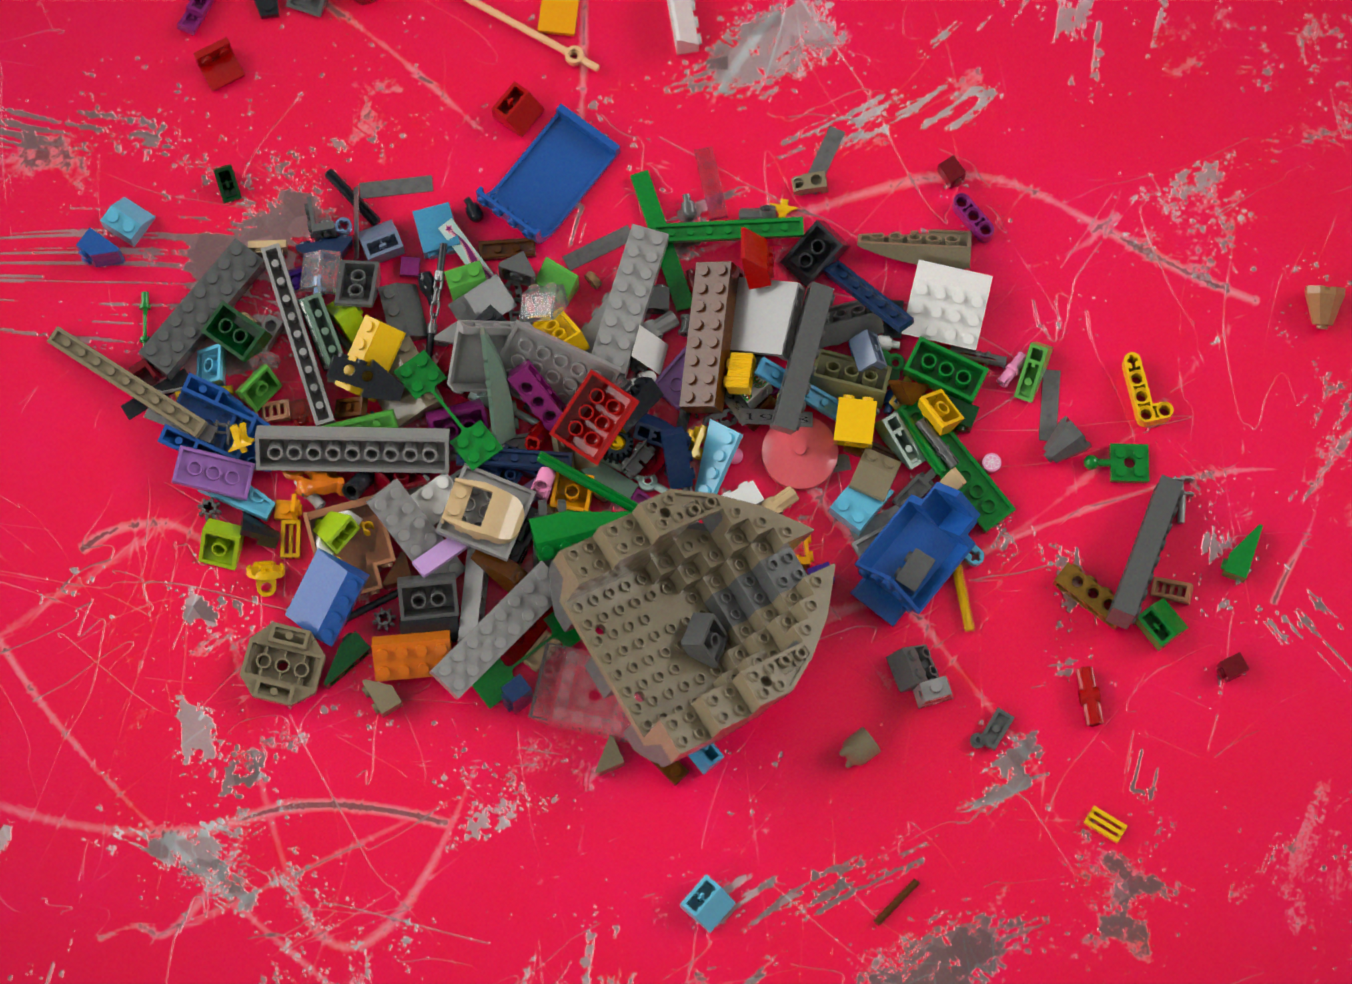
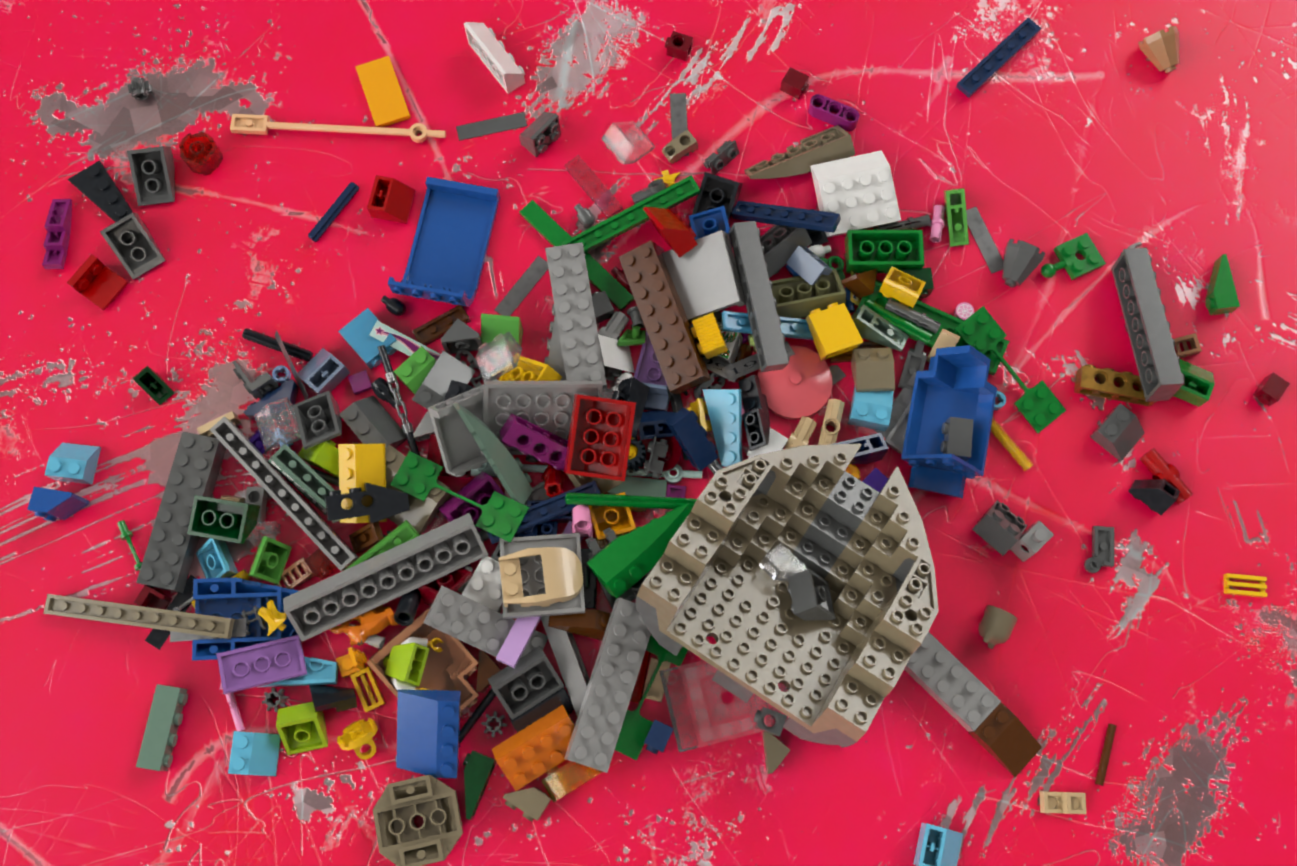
camera: 25 degrees left, 0 degrees up
flat silver sticker [359,175,433,199] -> none
medium nougat tile [584,271,602,290] -> none
yellow beam [1122,352,1174,427] -> none
none -> dark grey slope [100,212,166,280]
none -> sand green brick [136,684,188,771]
none -> bright pink piece [219,683,245,732]
none -> medium azure slope [228,731,281,776]
none -> dark blue axle [308,182,359,242]
none -> dark grey sticker [456,112,527,141]
none -> dark grey slope [519,112,561,157]
none -> clear yellow brick [541,761,603,802]
none -> clear slope [601,121,655,165]
none -> bright green piece [617,326,645,347]
none -> sand blue panel [642,382,671,411]
none -> dark red brick [665,31,693,62]
none -> blue slope [689,206,732,245]
none -> dark grey hinge [703,140,739,175]
none -> black slope [738,375,770,451]
none -> dark grey brick [753,707,787,737]
none -> clear slope [759,543,807,581]
none -> tan piece [818,399,845,445]
none -> dark blue slope [833,432,889,464]
none -> light grey brick [904,632,1001,732]
none -> green hinge [955,306,1066,433]
none -> dark blue plate [956,17,1041,98]
none -> reddish brown slope [968,702,1042,777]
none -> tan slope [1039,791,1086,814]
none -> dark grey slope [1090,403,1144,462]
none -> black slope [1128,479,1180,515]

